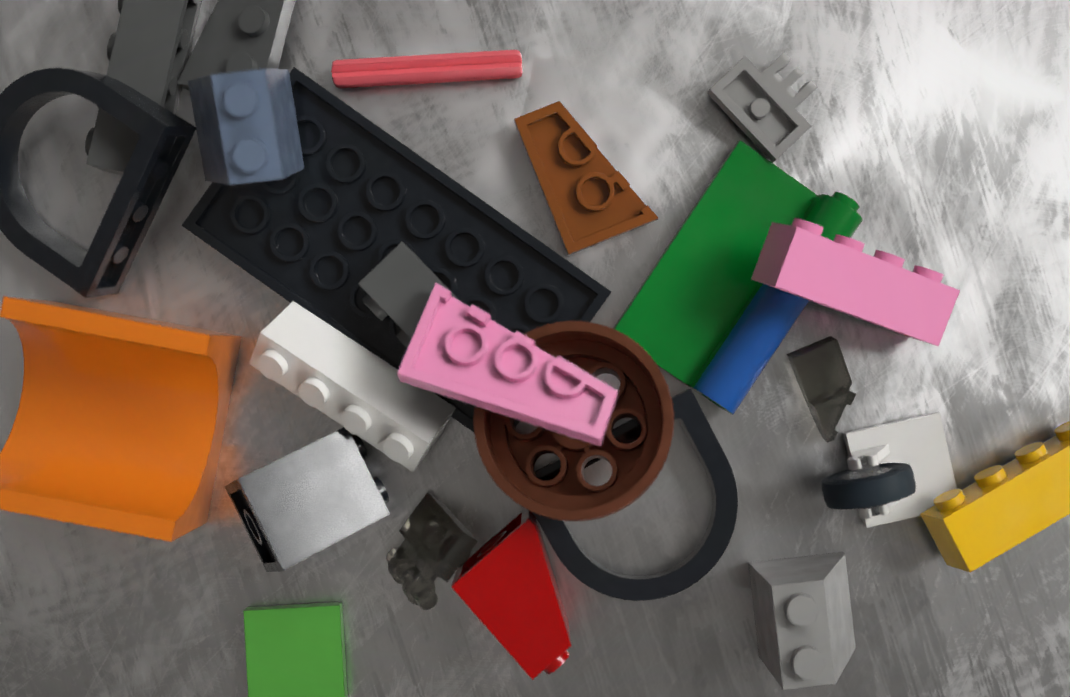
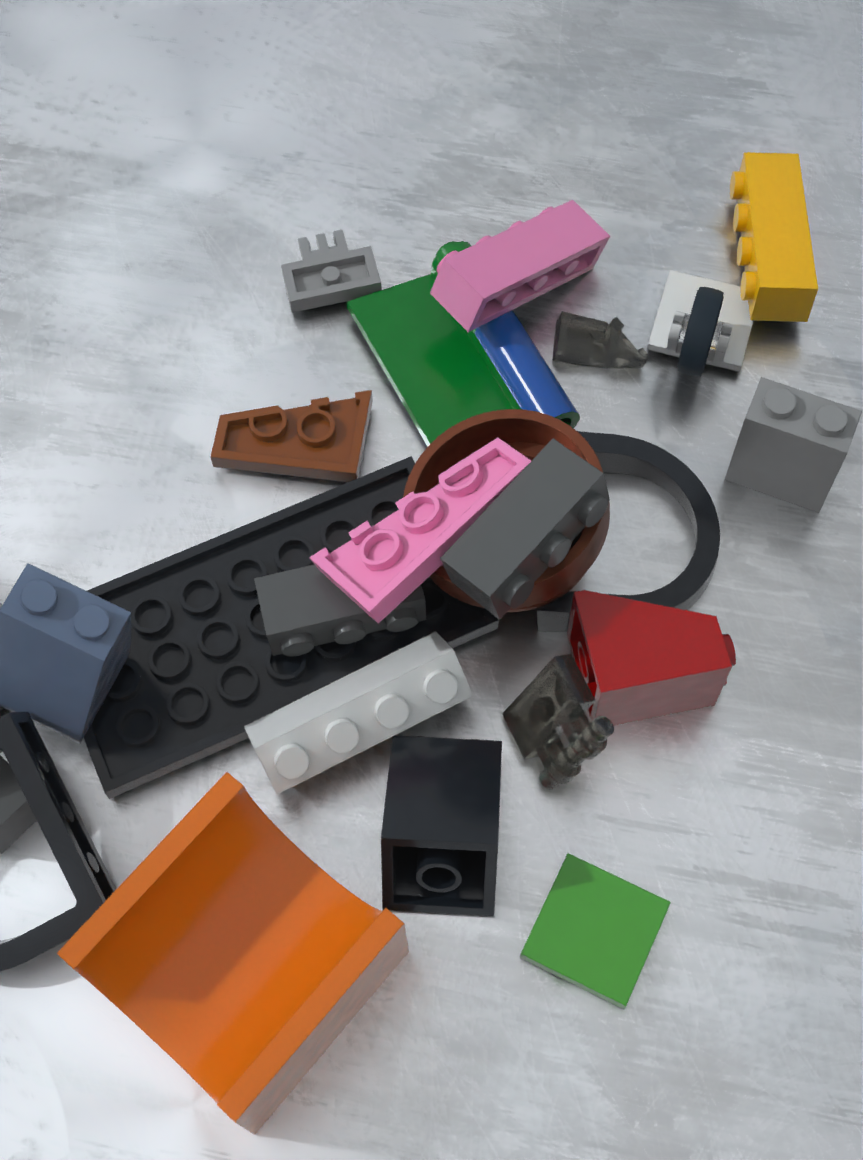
camera: 55 degrees left, 25 degrees down
coral axle [331,49,523,89] -> none
none -> dark grey brick [440,439,610,620]

